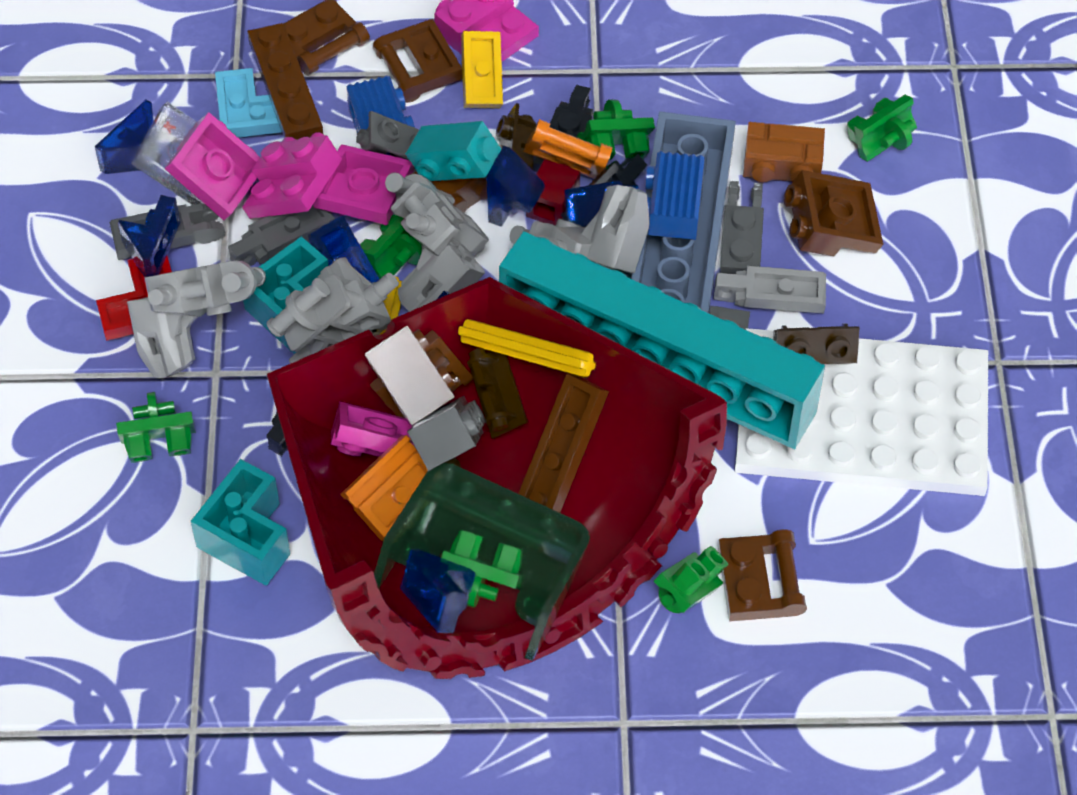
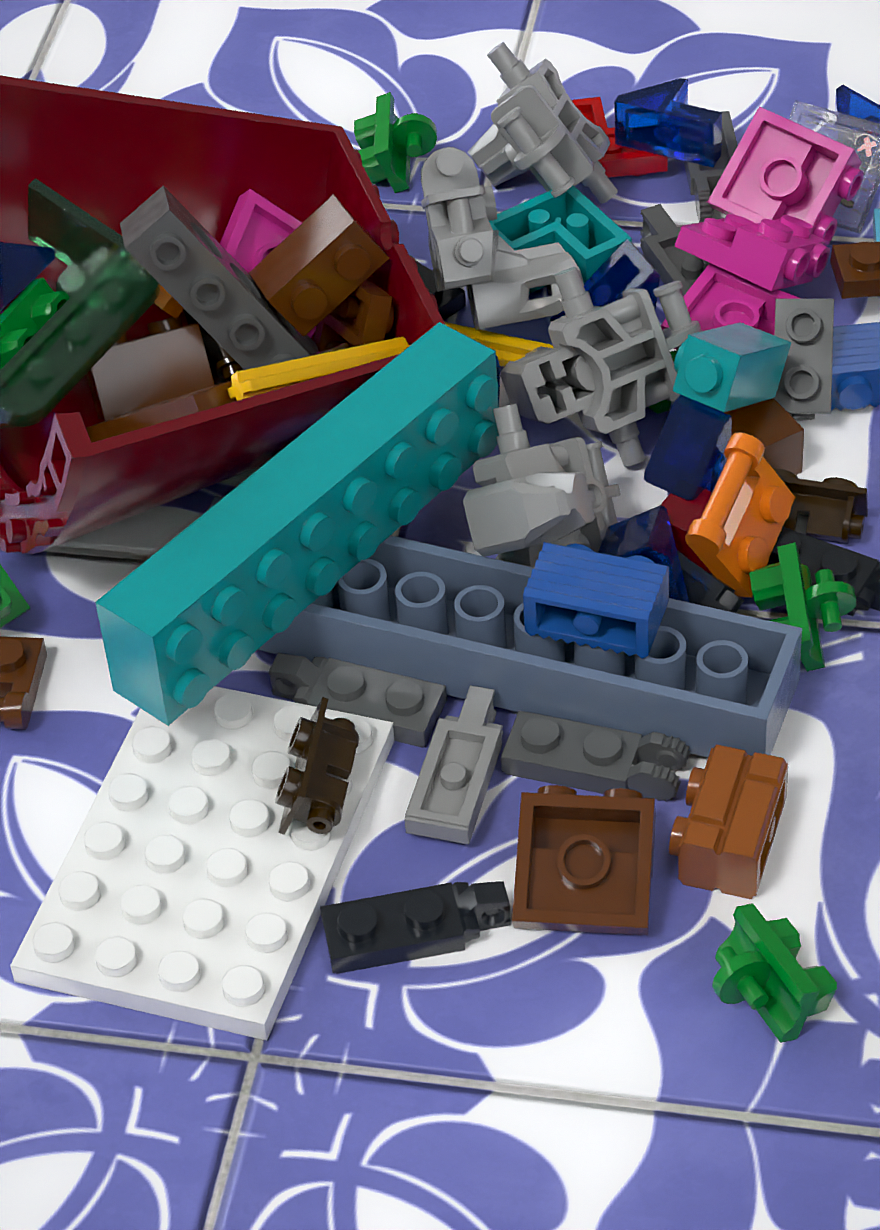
camera: 105 degrees right, 10 degrees down
none -> black hinge [320,881,511,974]

